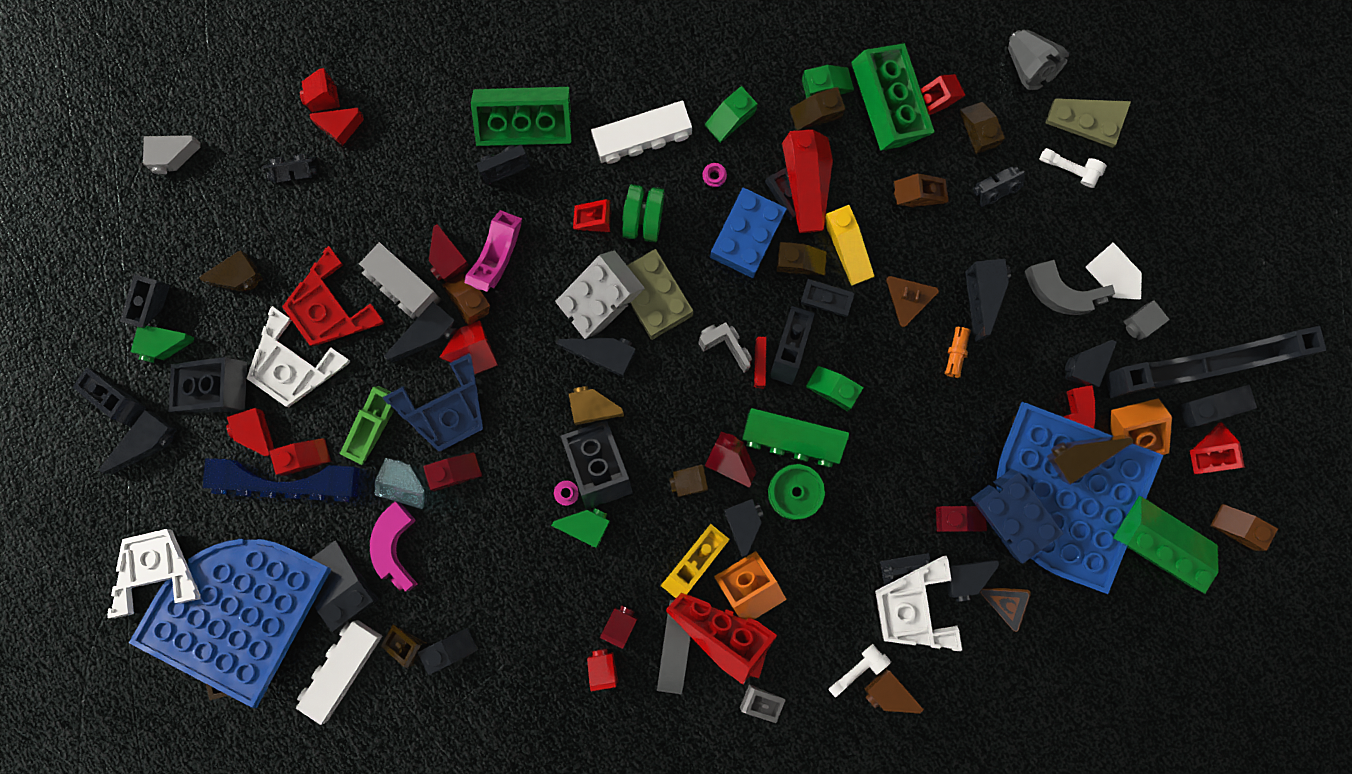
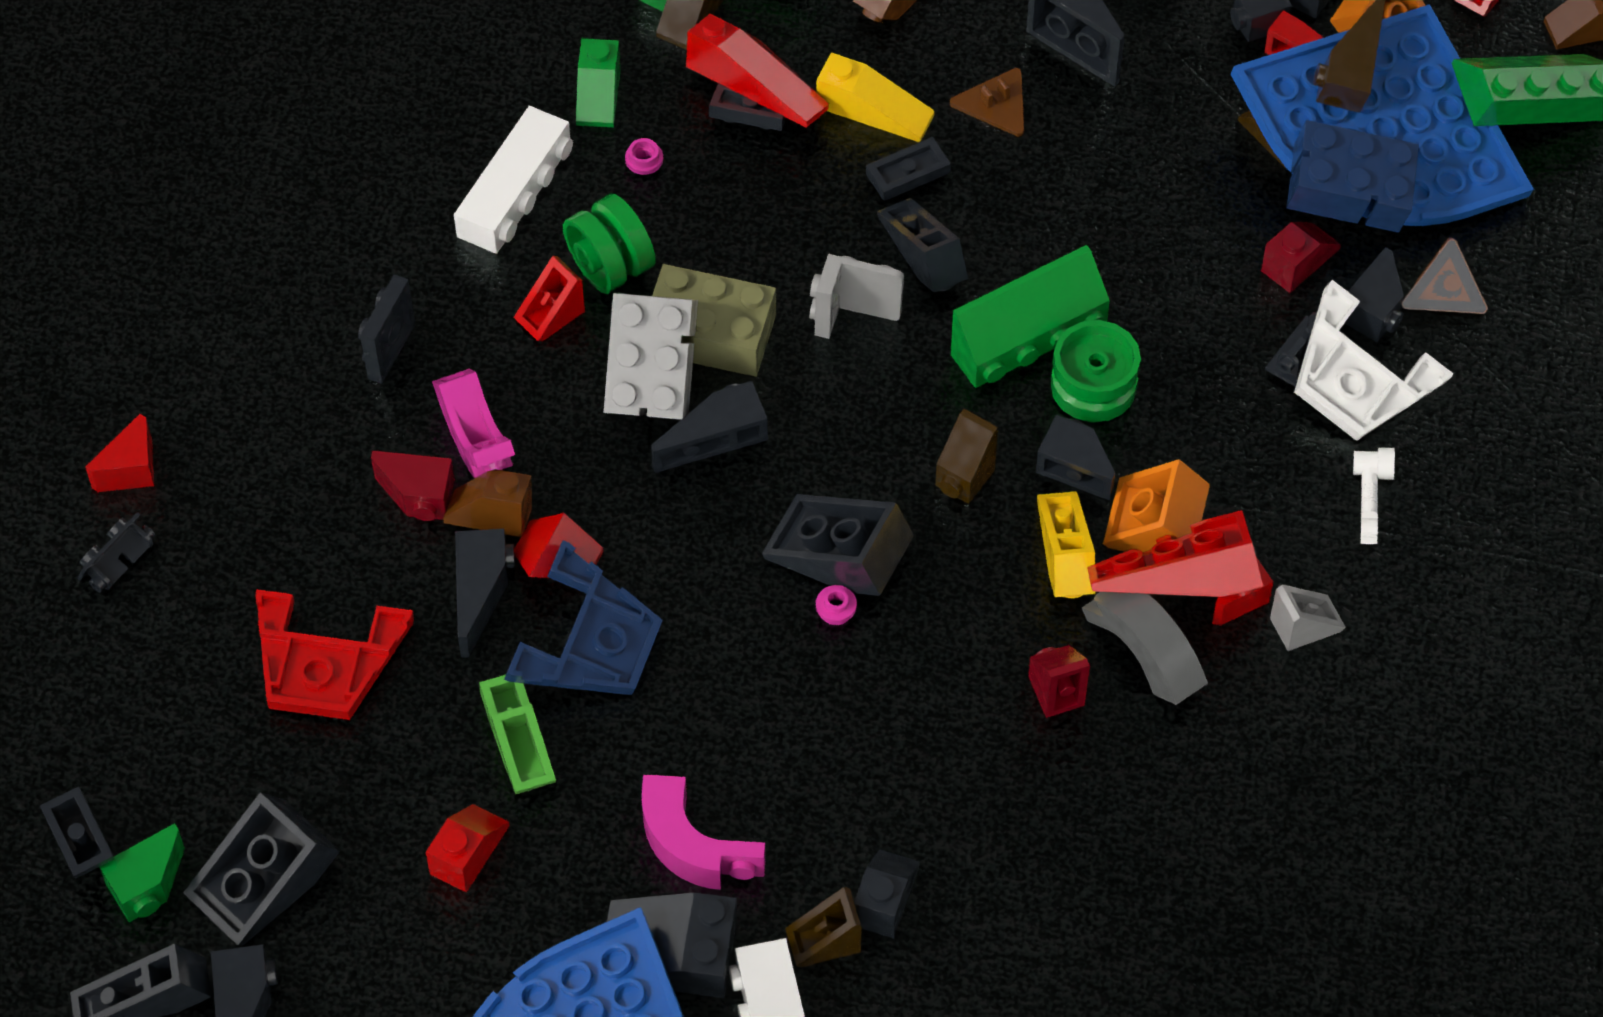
camera: 45 degrees left, 25 degrees down
dark brown slope [199,250,263,292] -> none
clear blue arch [203,458,360,502] -> none
red slope [226,408,274,457] -> none
white wing [247,306,350,407] -> none
red slope [300,68,340,112] -> none
light grey piece [359,242,442,320] -> none
clear light blue slope [375,458,425,509] -> none
dark red slope [423,453,482,491] -> none
green slope [471,87,571,146] -> none
green slope [552,508,611,548] -> none
pearl gold slope [569,386,624,425] -> none
red slope [587,649,618,691] -> none
dark red slope [705,431,756,487] -> none
blue brick [710,188,787,278] -> none
red tile [754,337,766,389] -> none
dark brown slope [776,242,826,276] -> none
green slope [806,366,863,411] -> none
reddish brown slope [864,669,924,713] -> none
orange pin [945,327,971,378] -> none

